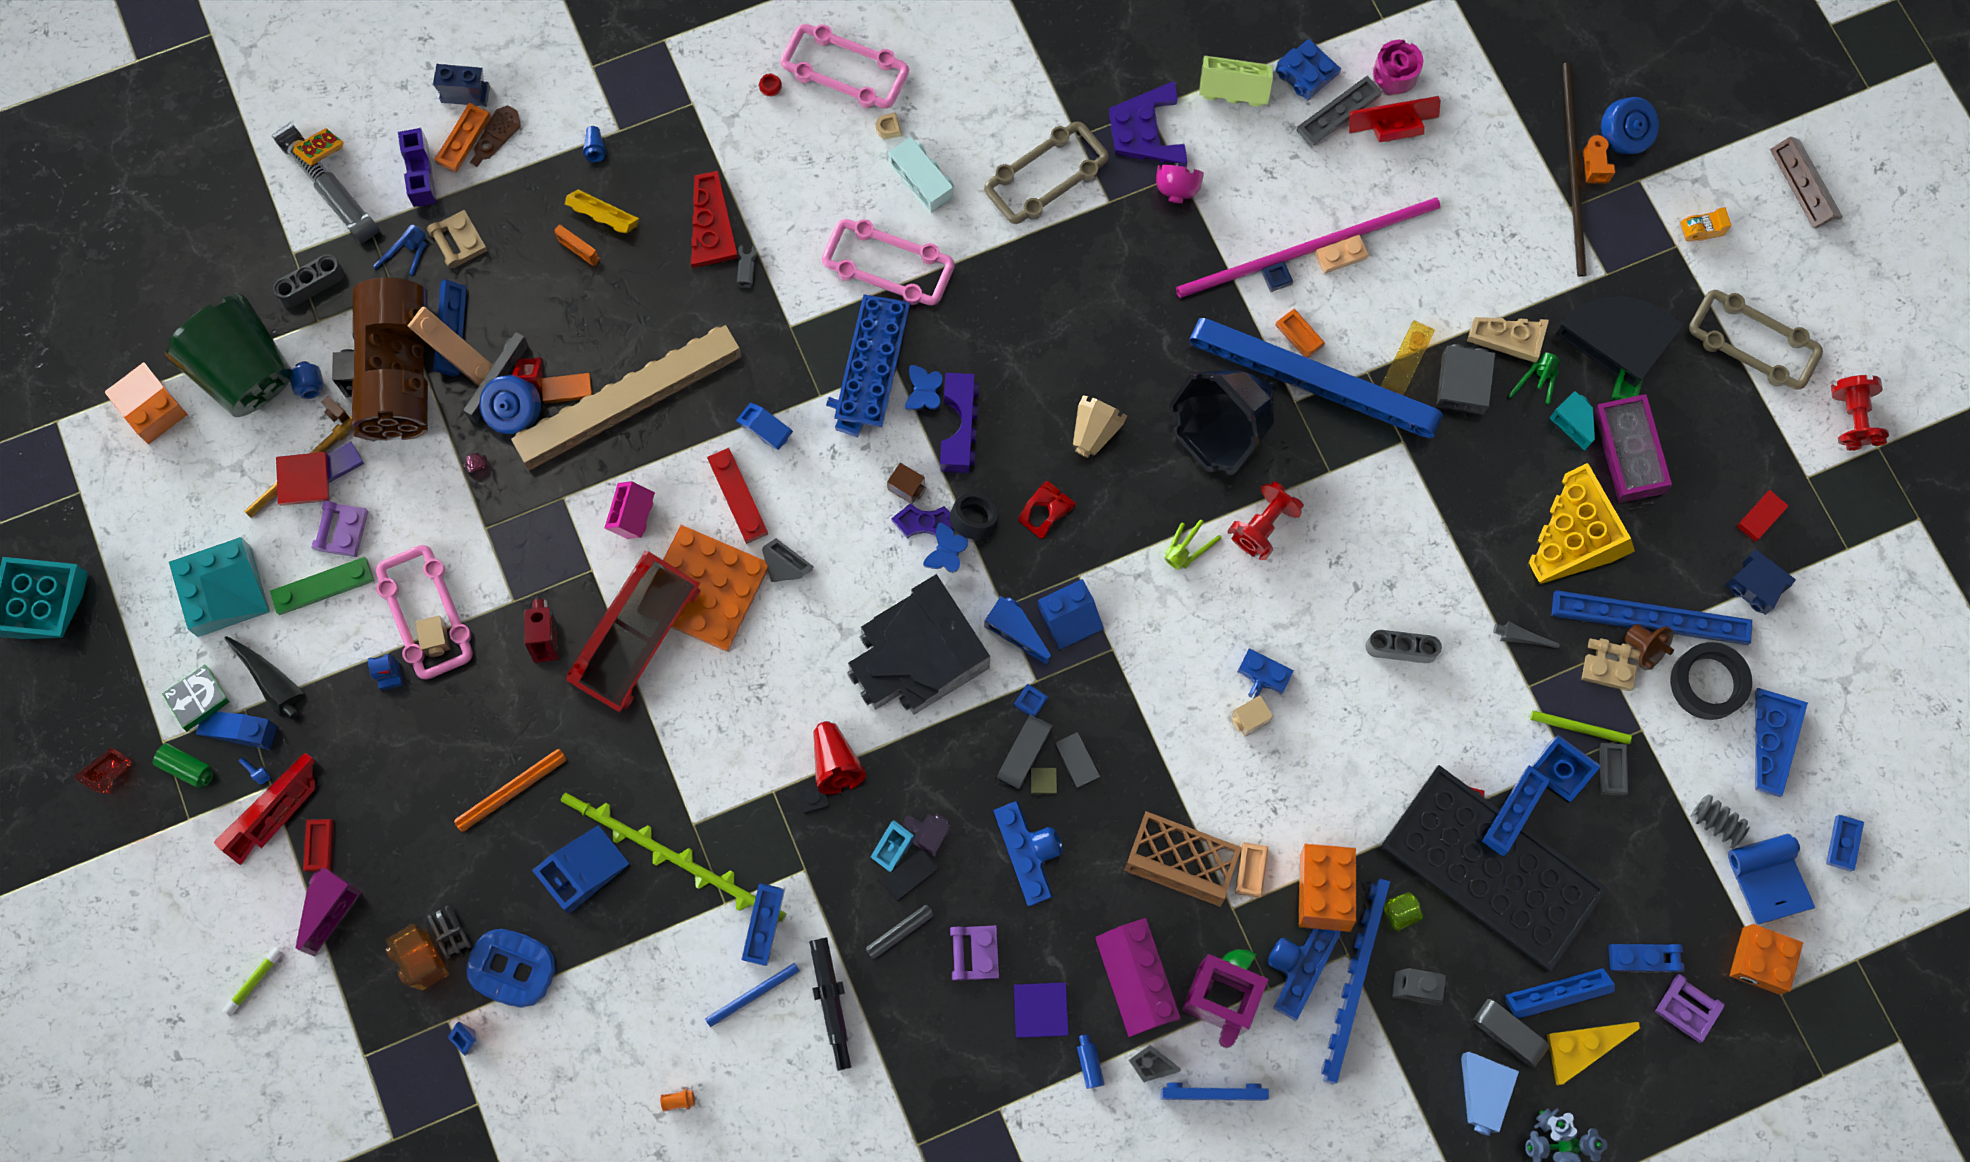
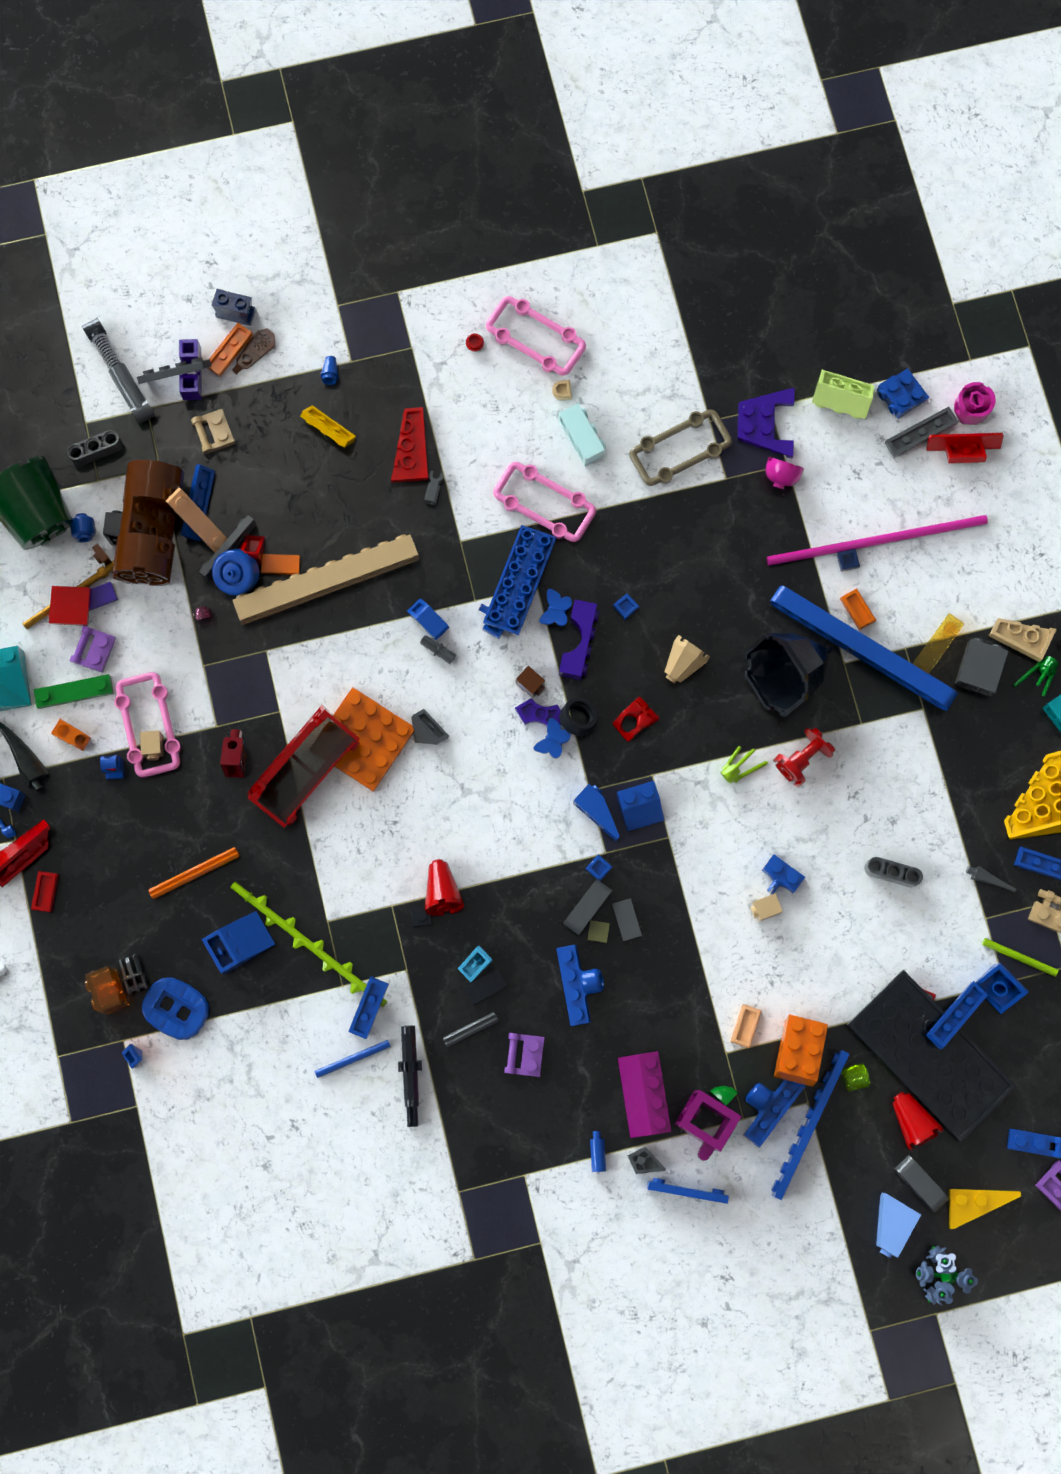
camera: 10 degrees right, 5 degrees up
tile [293,128,344,166] -> none
magenta slope [295,867,362,957] -> none
blue plant [373,225,427,276] -> none
orange tile [554,224,600,266] -> none
dark pink brick [604,481,655,539] -> none
orange pin [660,1088,695,1112] -> none
red plate [707,448,768,544] -> none
black panel [847,574,990,715] -> none
clear purple brick [903,814,951,856] -> none
dark purple tile [1014,982,1068,1038] -> none
medium nougat fence [1124,812,1242,907] -> none
light nougat plate [1315,235,1369,274] -> none
dark grey torso [1392,968,1446,1006] -> none
blue plate [1505,968,1615,1019] -> none
dark grey tile [1599,743,1628,795] -> none
none -> orange leg [51,719,91,751]
none -> dark grey plate [137,357,212,384]
none -> dark grey axle [420,635,457,664]
none -> blue tile [613,593,639,620]
none -> red cone [892,1092,944,1151]

